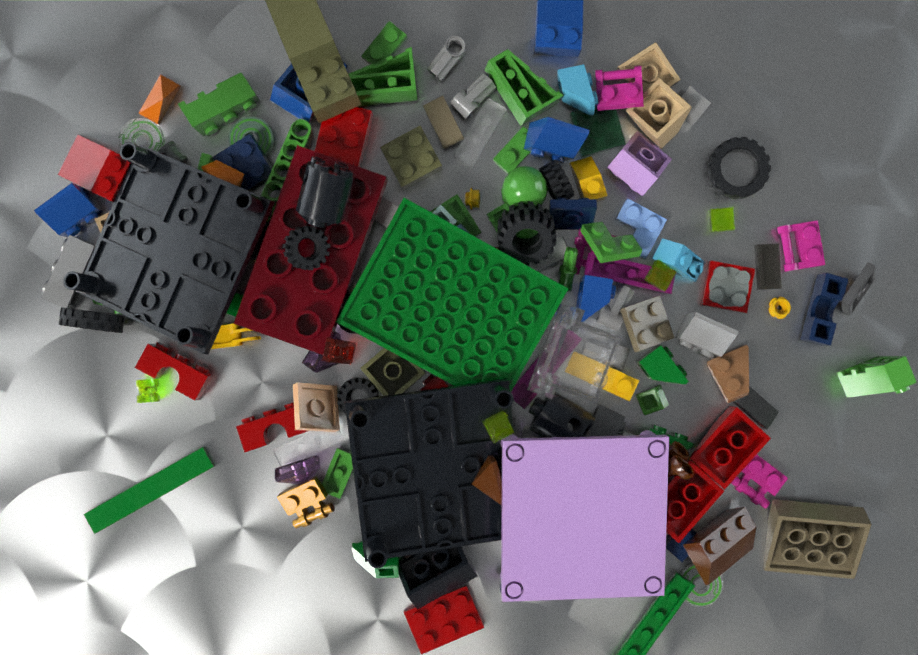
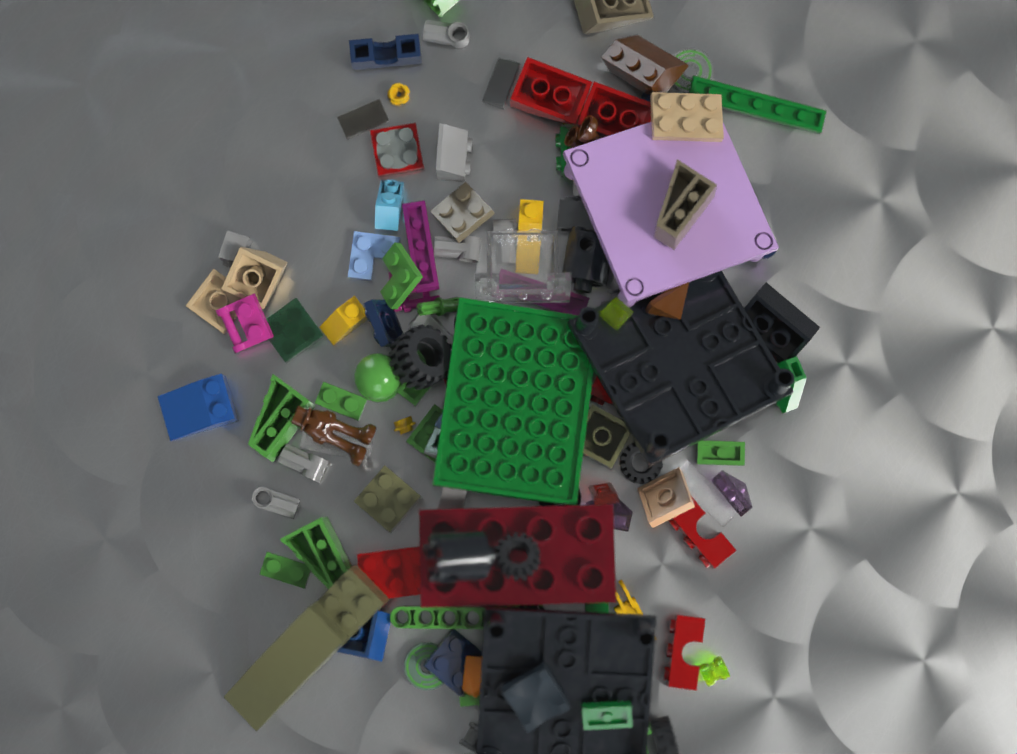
camera: 110 degrees left, 5 degrees down
green tile [83,446,215,534] -> none
bright green wedge [178,72,260,137] -> none
plate [277,476,335,529] -> none
red plate [404,584,484,655] -> none
dark tan slope [423,96,464,149] -> none
blue slope [524,117,590,164] -> none
black tyre [539,160,574,200] -> none
medium azure slope [557,64,598,115] -> none
blue slope [573,275,616,323] -> none
lavender slope [607,131,672,196] -> none
green slope [635,345,689,384] -> none
bright green slope [636,385,669,416] -> none
clear neon green tile [644,260,676,292] -> none
black tyre [707,137,771,199] -> none
medium nougat wing [707,345,749,404] -> none
clear neon green tile [709,207,735,232] -> none
dark pink plate [731,455,788,509] -> none
dark pink plate [777,220,825,272] -> none
flat silver tile [842,262,876,316] -> none
none -> reddish brown piece [291,405,376,467]
none -> light grey piece [423,20,470,49]
none -> black brick [502,662,570,733]
none -> green plate [582,701,632,730]
none -> tan plate [650,92,724,142]
none -> dark tan wedge [654,159,717,250]

